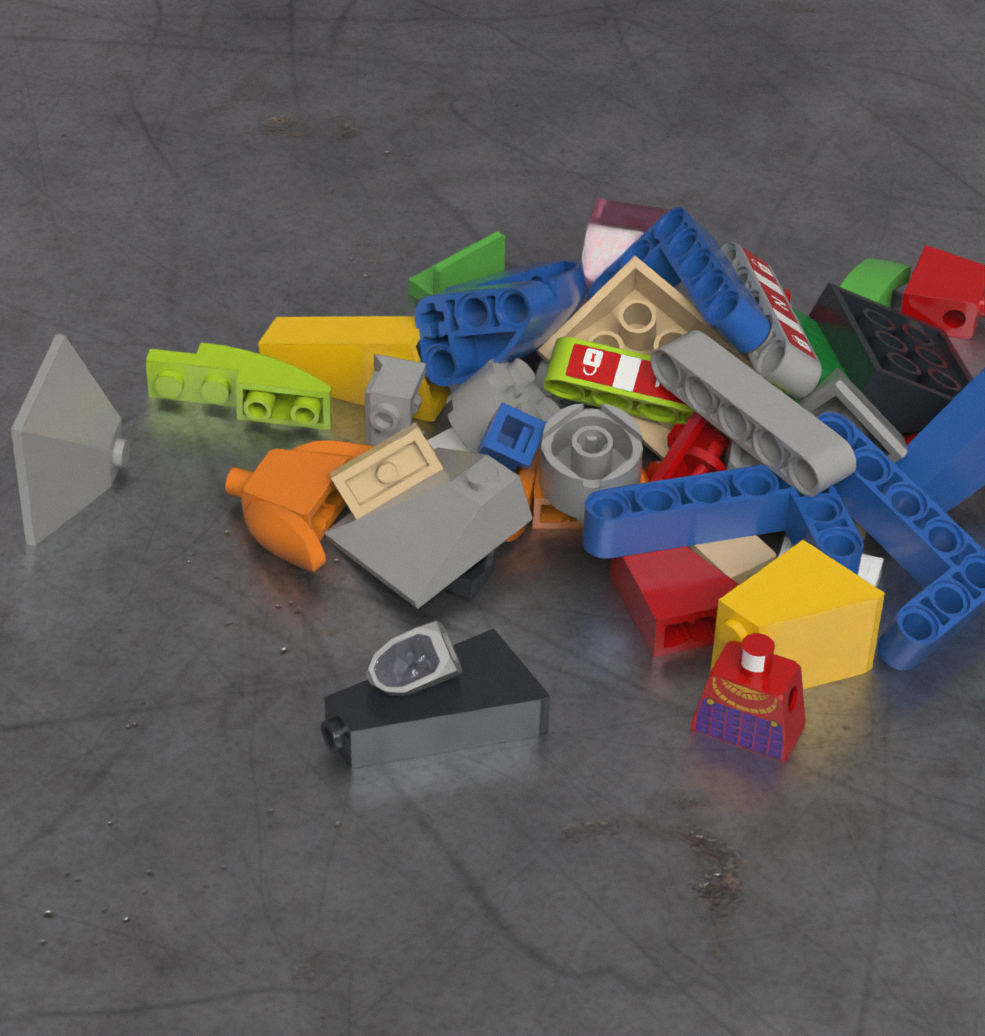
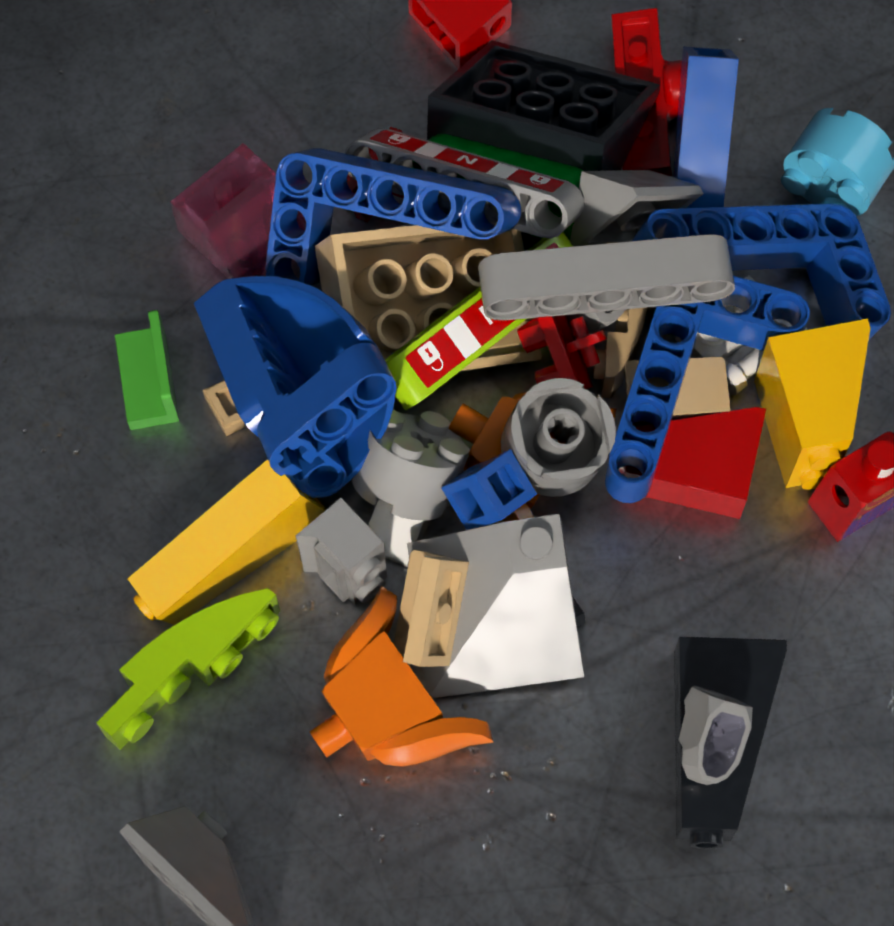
camera: 55 degrees left, 25 degrees up
bright green slope [840,258,911,307] -> none

